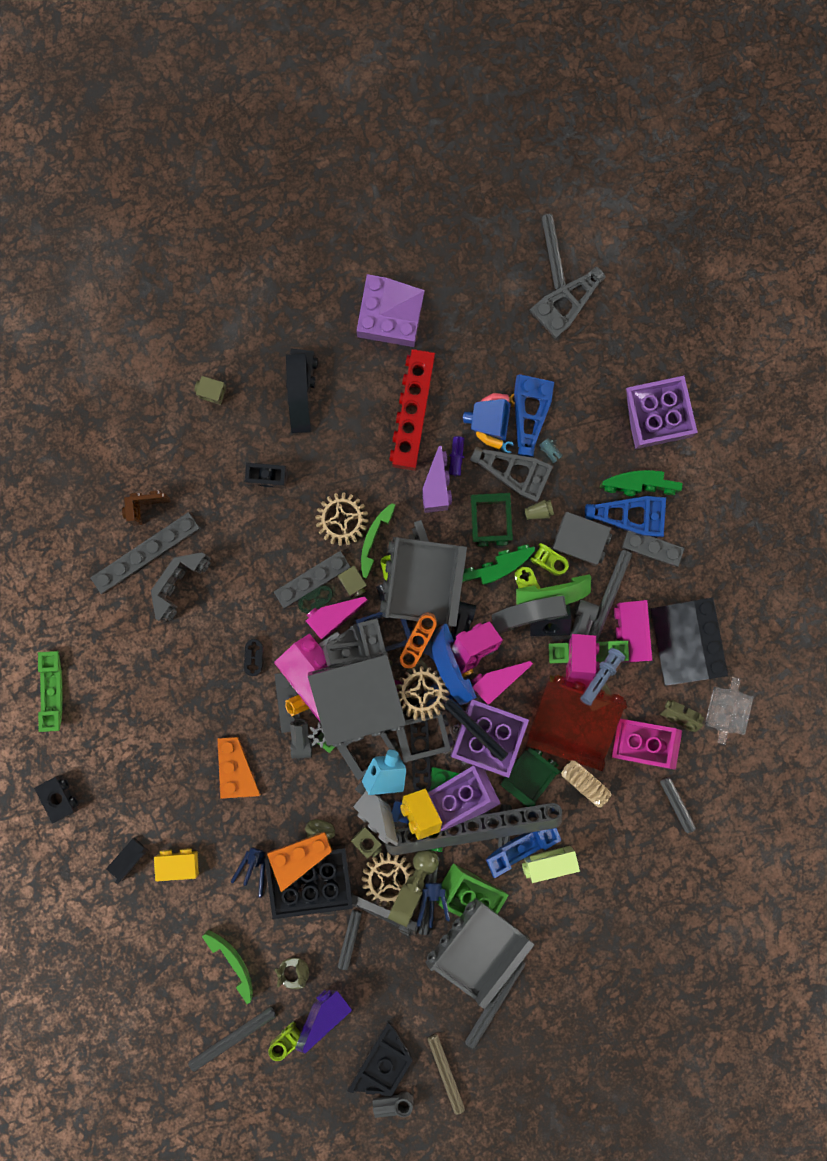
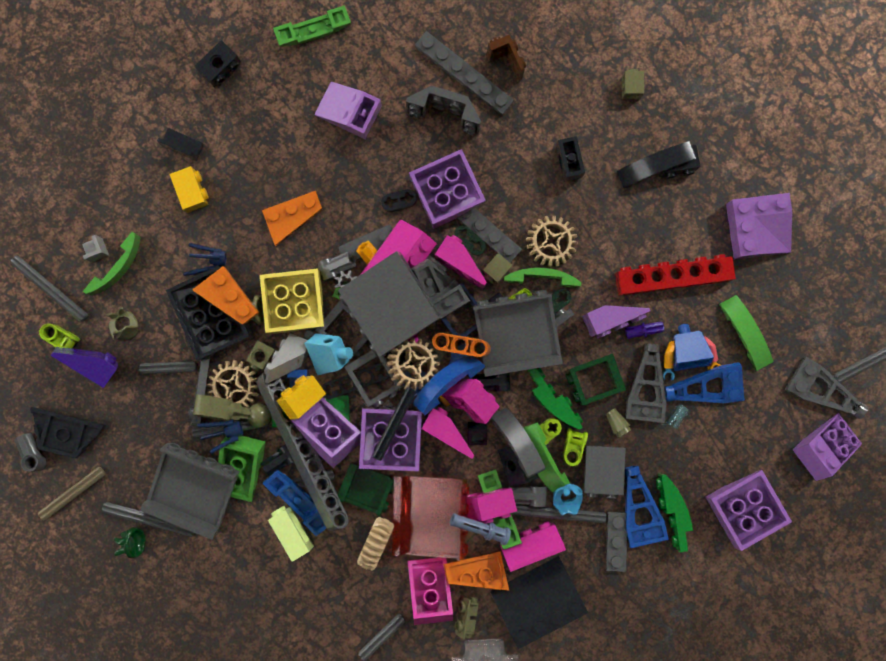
camera: 70 degrees right, 0 degrees up
none -> light grey panel [82,235,109,263]
none -> dark green piece [114,527,146,559]
none -> light yellow slope [260,269,324,334]
none -> black piece [261,444,294,476]
none -> medium lavender slope [314,82,382,139]
none -> medium lavender slope [409,149,486,229]
none -> orange wing [443,551,509,591]
none -> black slope [468,422,487,445]
none -> clear green beam [552,289,572,314]
none -> dark azure piece [553,484,583,515]
none -> bright green slope [719,295,773,371]
none -> medium lavender slope [793,413,862,481]

